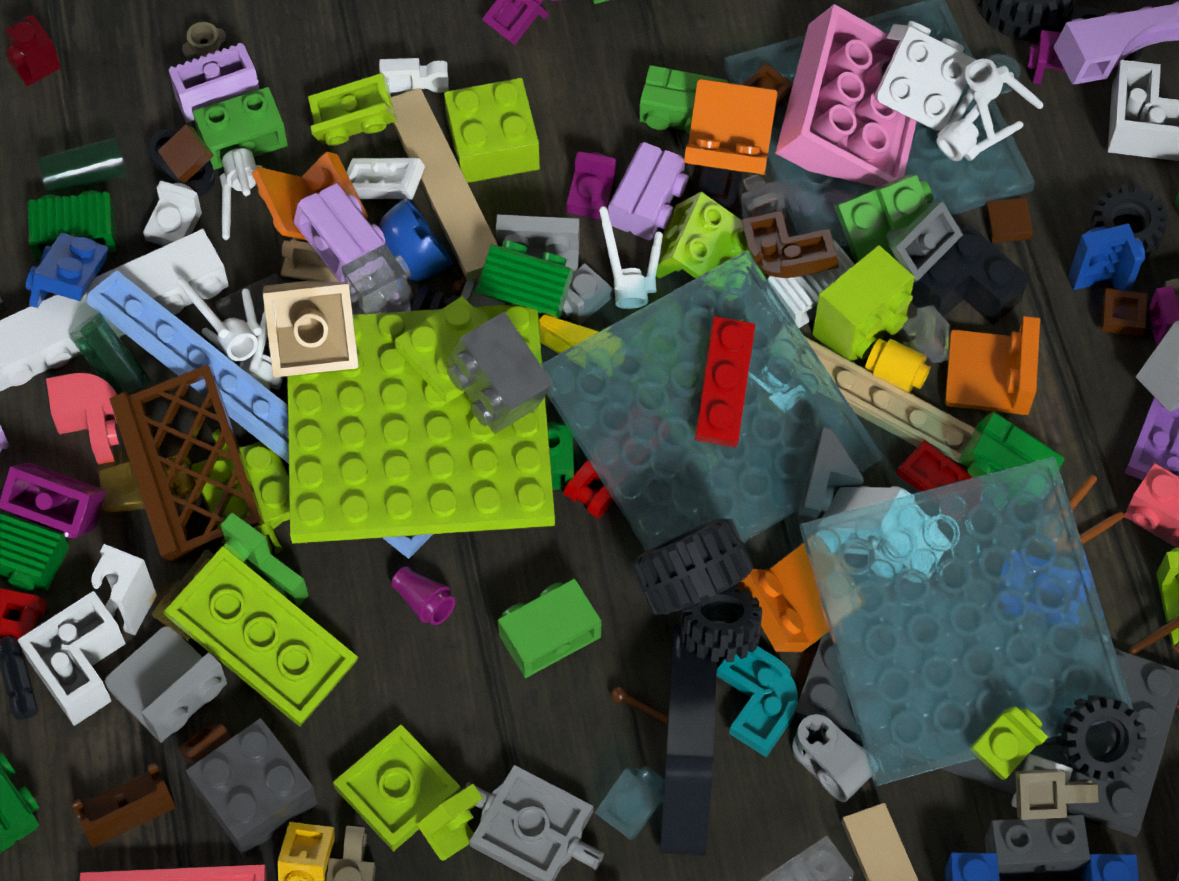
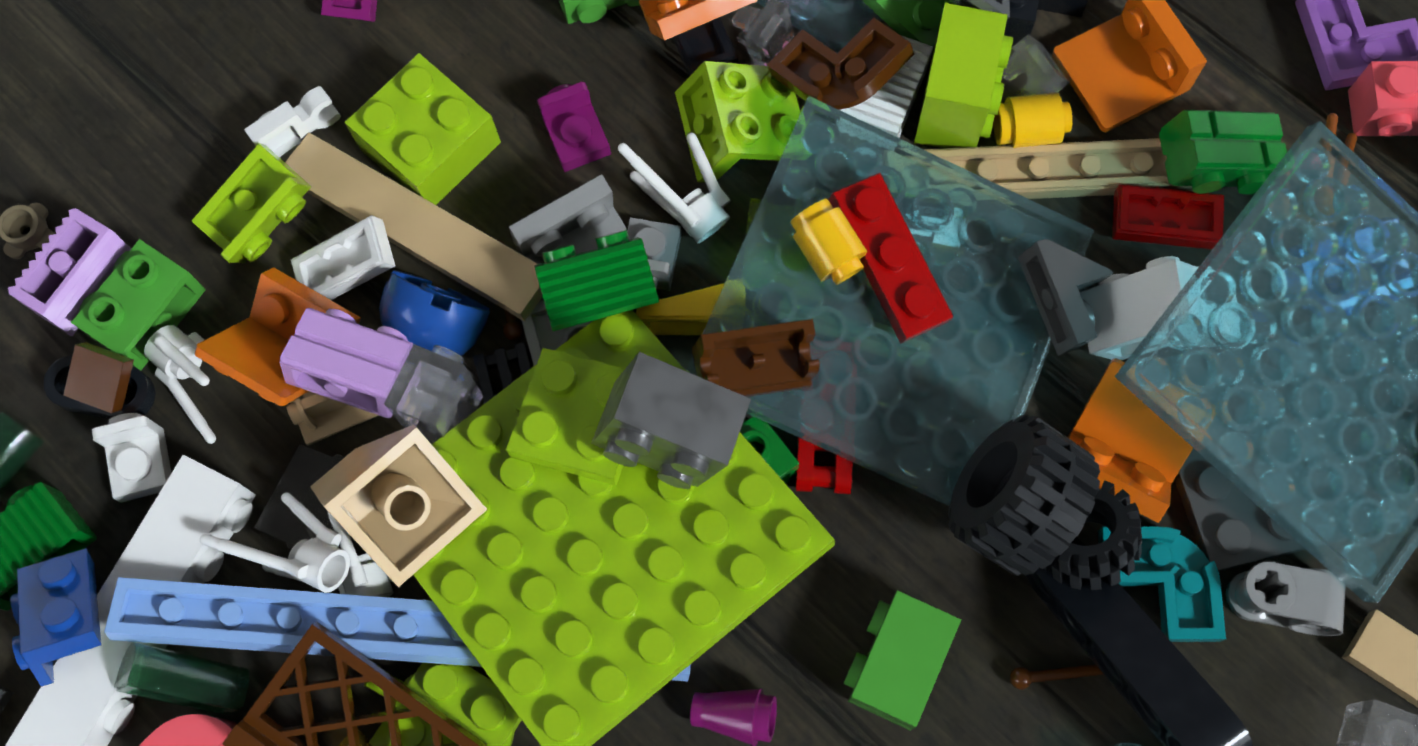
camera: 30 degrees left, 10 degrees up
lavender brick [608,142,689,240] -> none
none -> reddish brown hinge [692,319,820,397]
none -> yellow brick [790,199,868,285]

